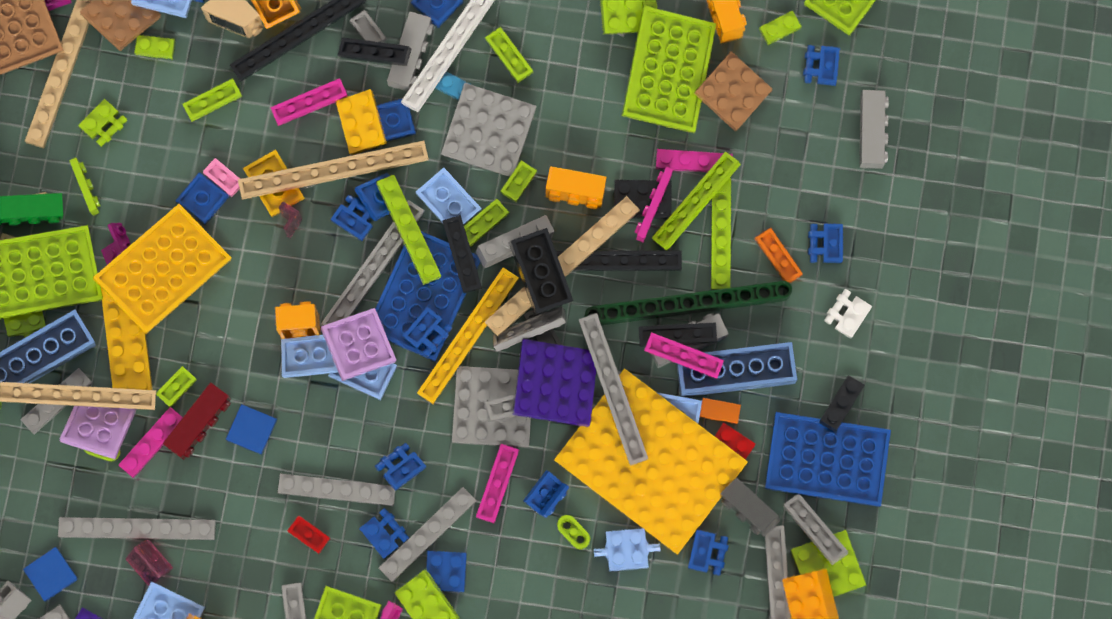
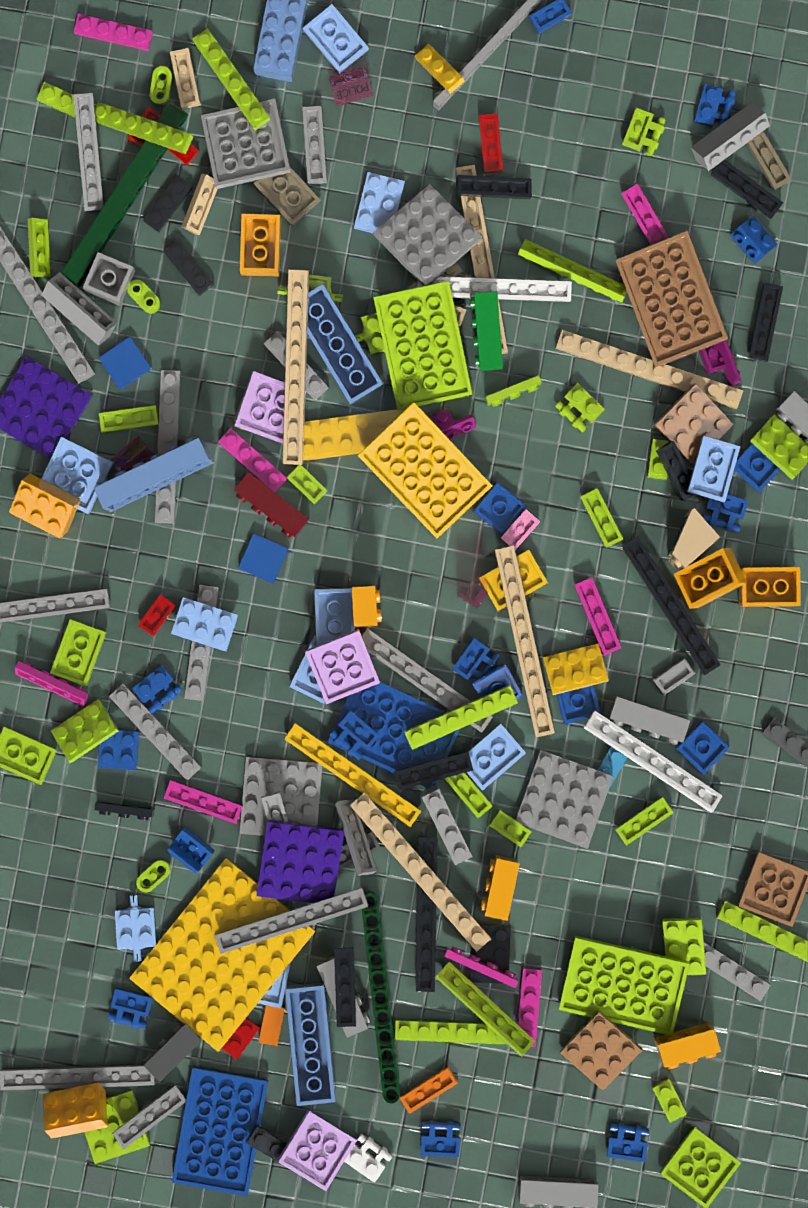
camera: 95 degrees right, 10 degrees up
black plate [337,37,412,66] -> none
blue plate [375,443,426,491] -> none
black brick [509,228,573,315] -> none
dark pink plate [644,332,724,379] -> none
none -> medium blue brick [94,437,214,512]
none -> black plate [94,801,155,820]
none -> lime plate [99,405,159,433]
none -> light blue plate [171,597,238,652]
none -> lavender plate [277,1110,357,1191]
none -> black plate [656,441,694,501]

